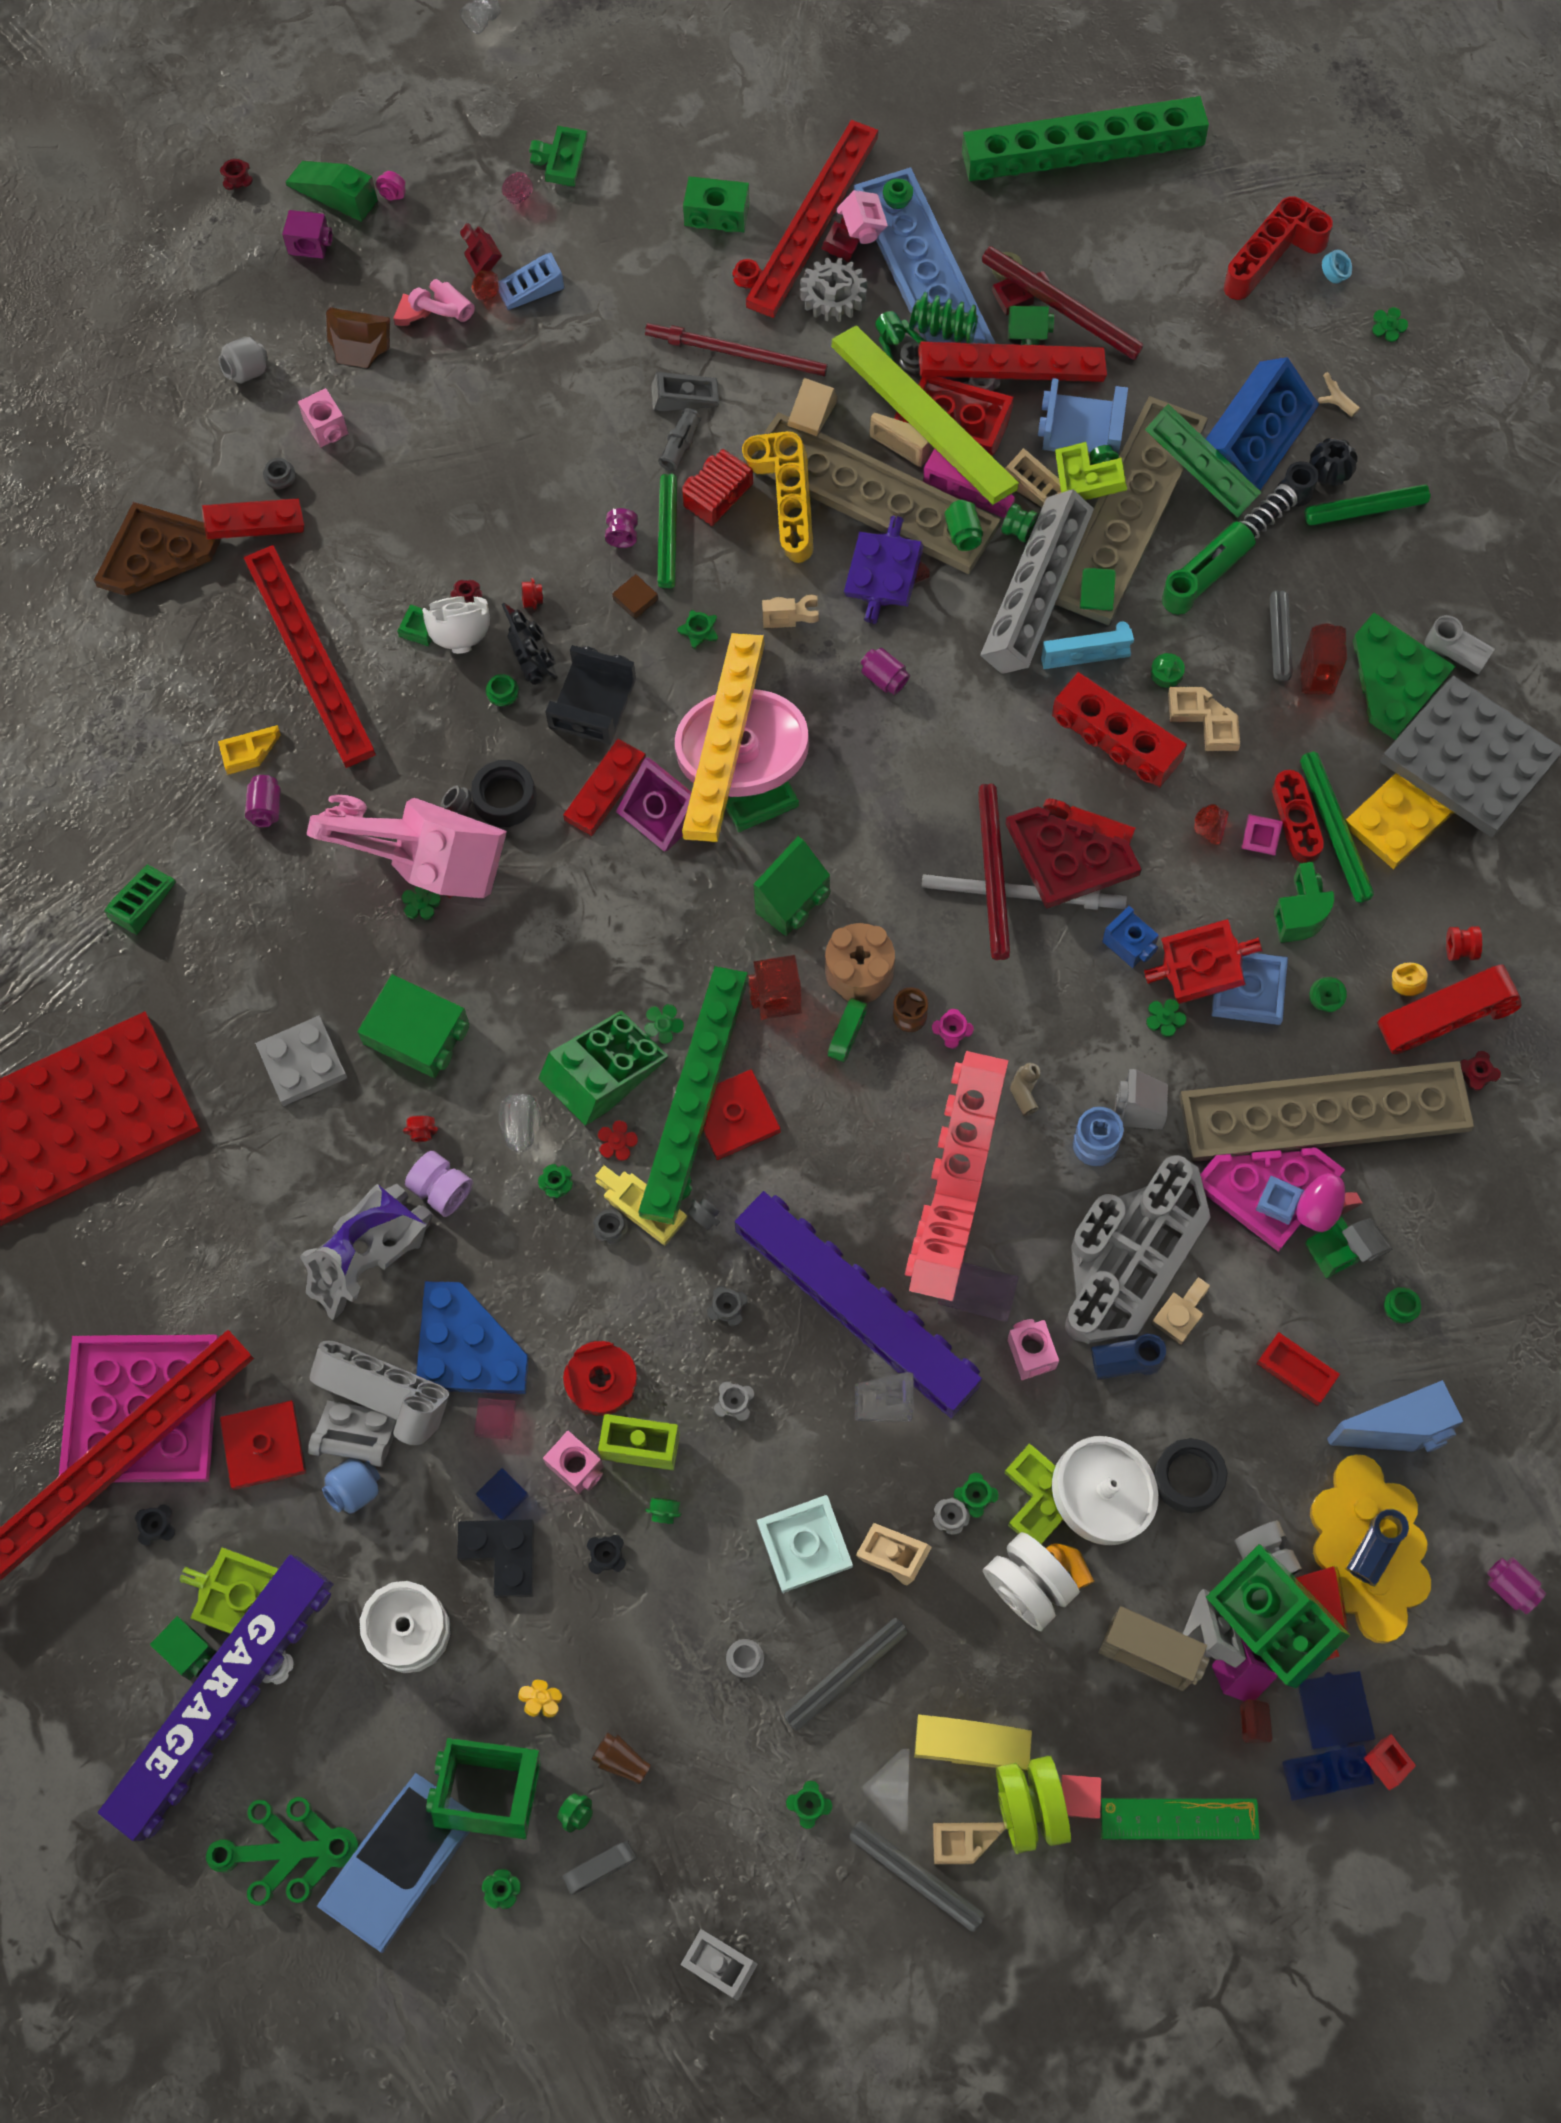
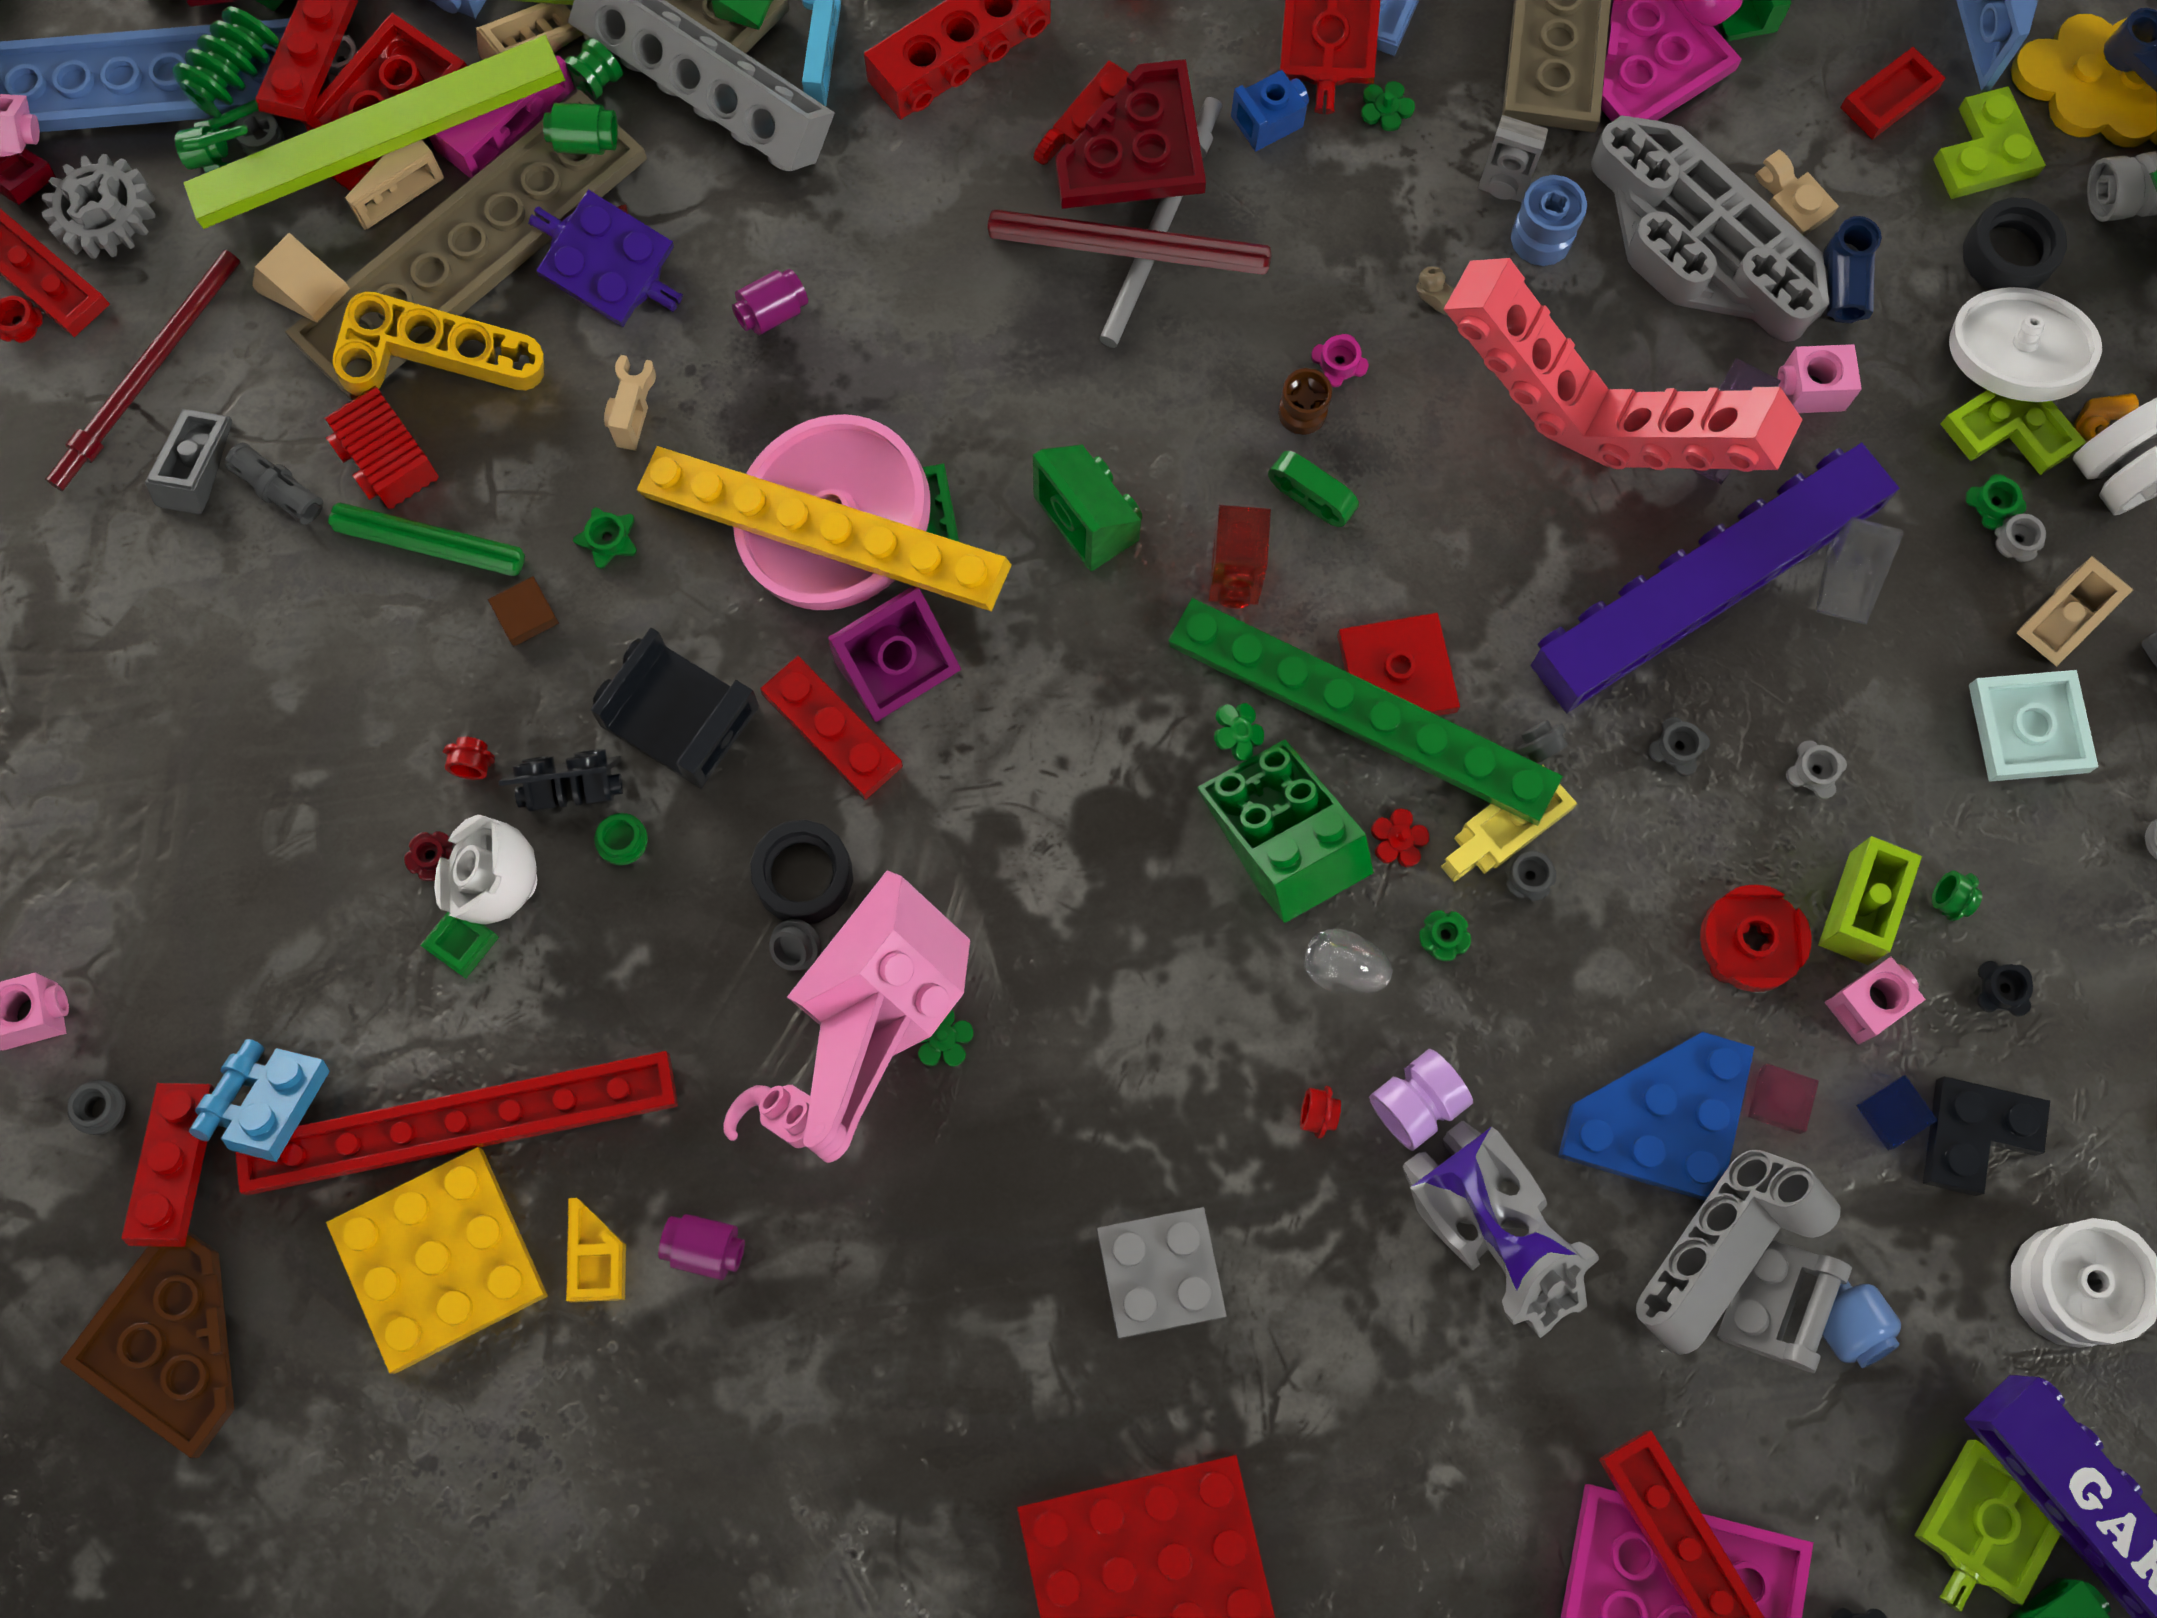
camera: 80 degrees left, 5 degrees up
green slope [104,864,176,935] -> none
red plate [220,1400,306,1490] -> none
green brick [357,974,469,1079] -> none
magenta wheel [605,508,638,548] -> none
medium nougat brick [825,923,895,1003] -> none
medium blue tile [1255,1176,1304,1225] -> none
none -> dark azure plate [189,1039,330,1162]
none -> yellow plate [326,1147,548,1374]
none -> lime plate [1933,86,2046,199]

